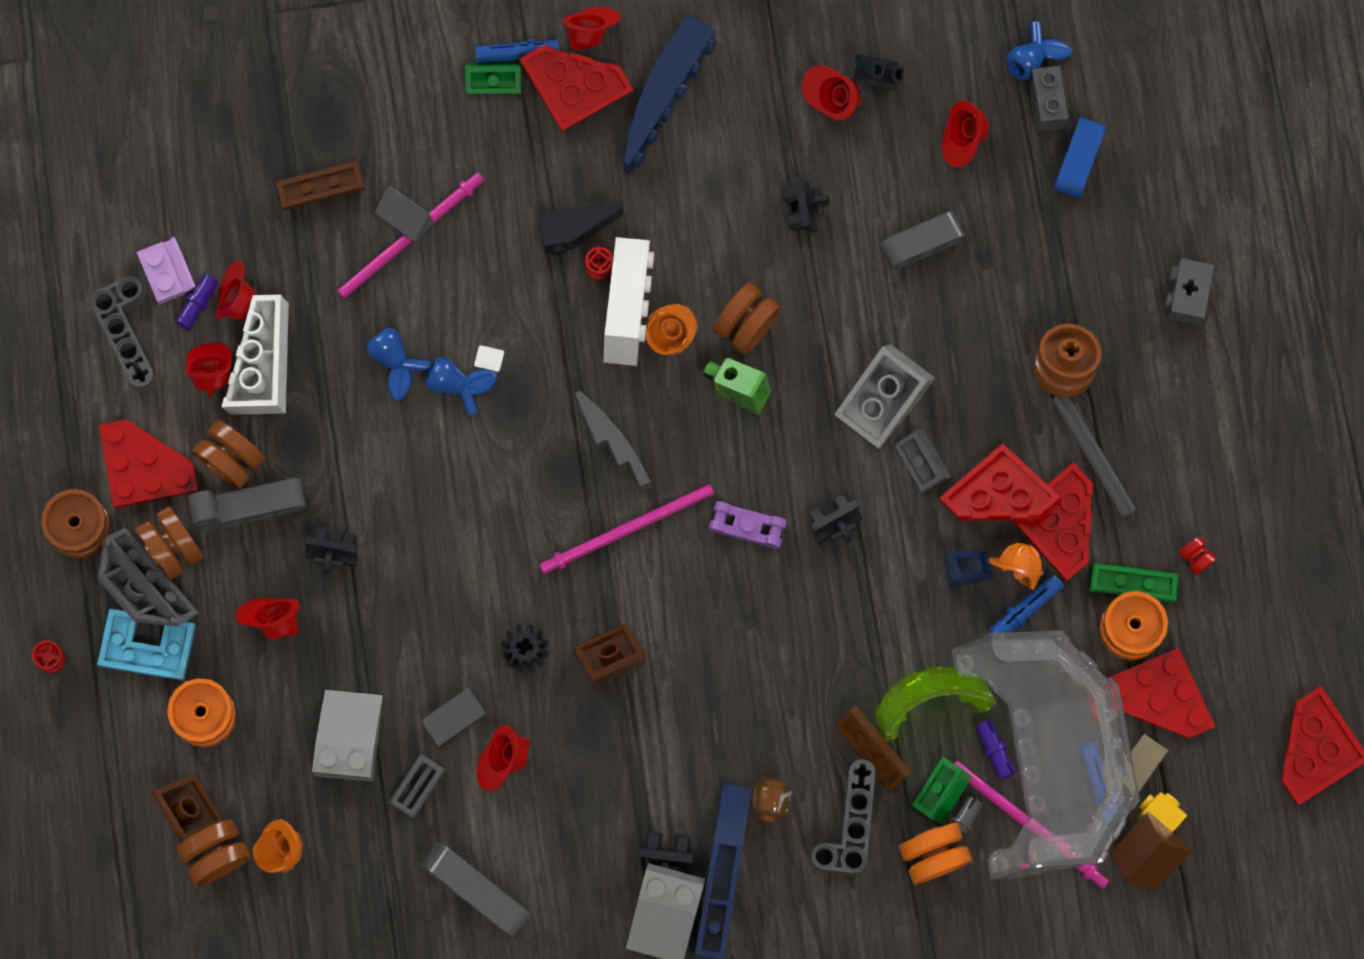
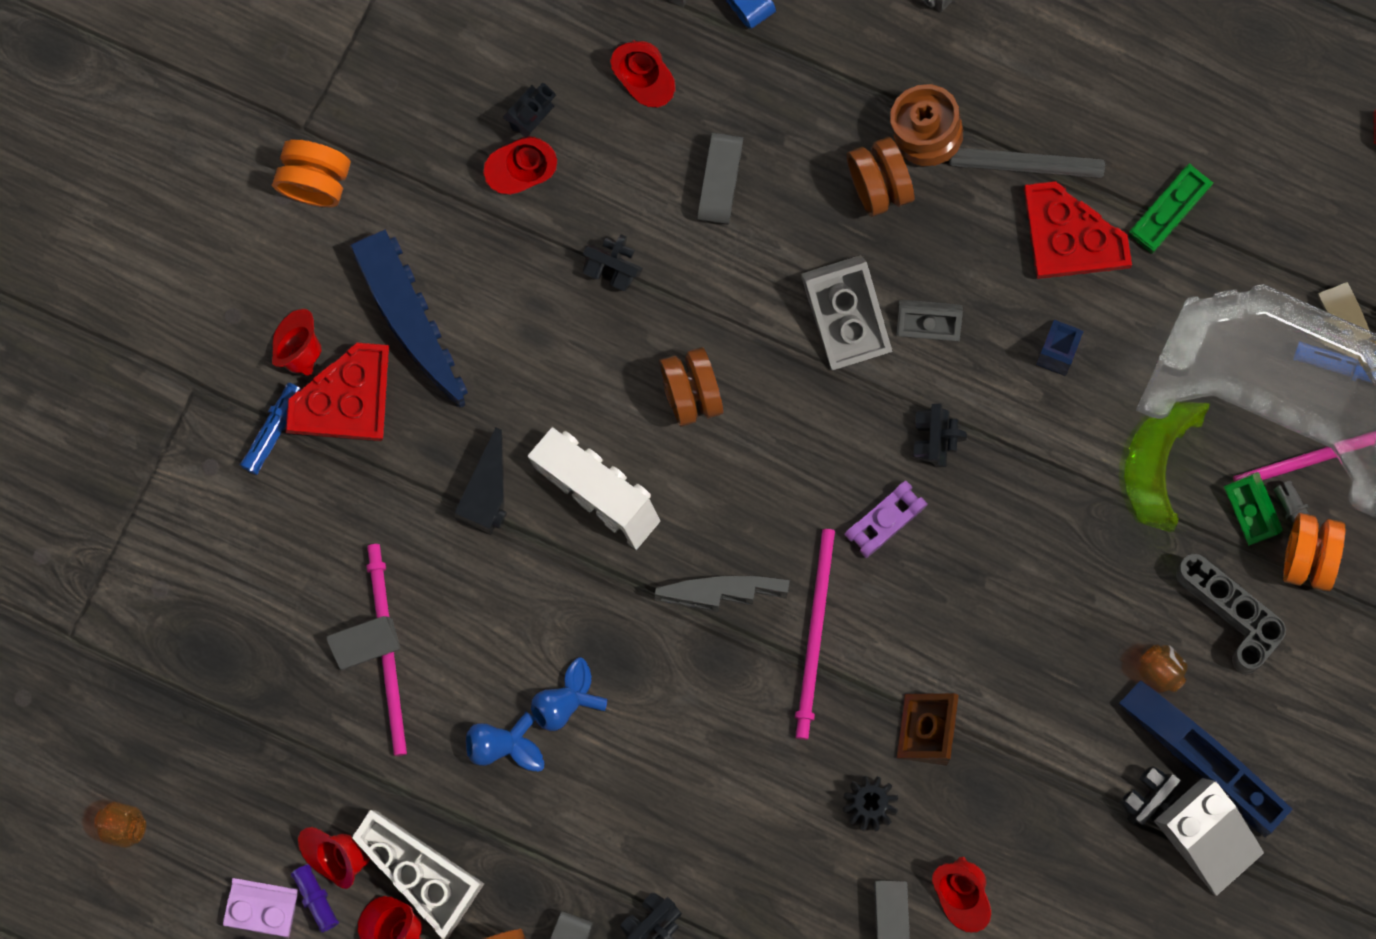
camera: 55 degrees left, 0 degrees up
reddish brown plate [276,161,365,211] -> none
green slope [465,62,521,94] -> none
white sticker [474,345,504,372] -> none
red wheel [585,247,613,282] -> none
orange piece [645,304,698,355] -> none
bright green torso [703,358,771,415] -> none
reddish brown plate [834,706,912,791] -> none
red plate [940,444,1062,521] -> none
dark purple pin [975,720,1016,780] -> none
orange piece [988,543,1044,590] -> none
blue pin [988,574,1064,643] -> none
orange wheel [1099,591,1168,661] -> none
red plate [1099,648,1215,740] -> none
red wheel [1178,536,1218,575] -> none
none -> clear orange head [95,802,146,848]
none -> dark orange wheel [847,136,915,217]

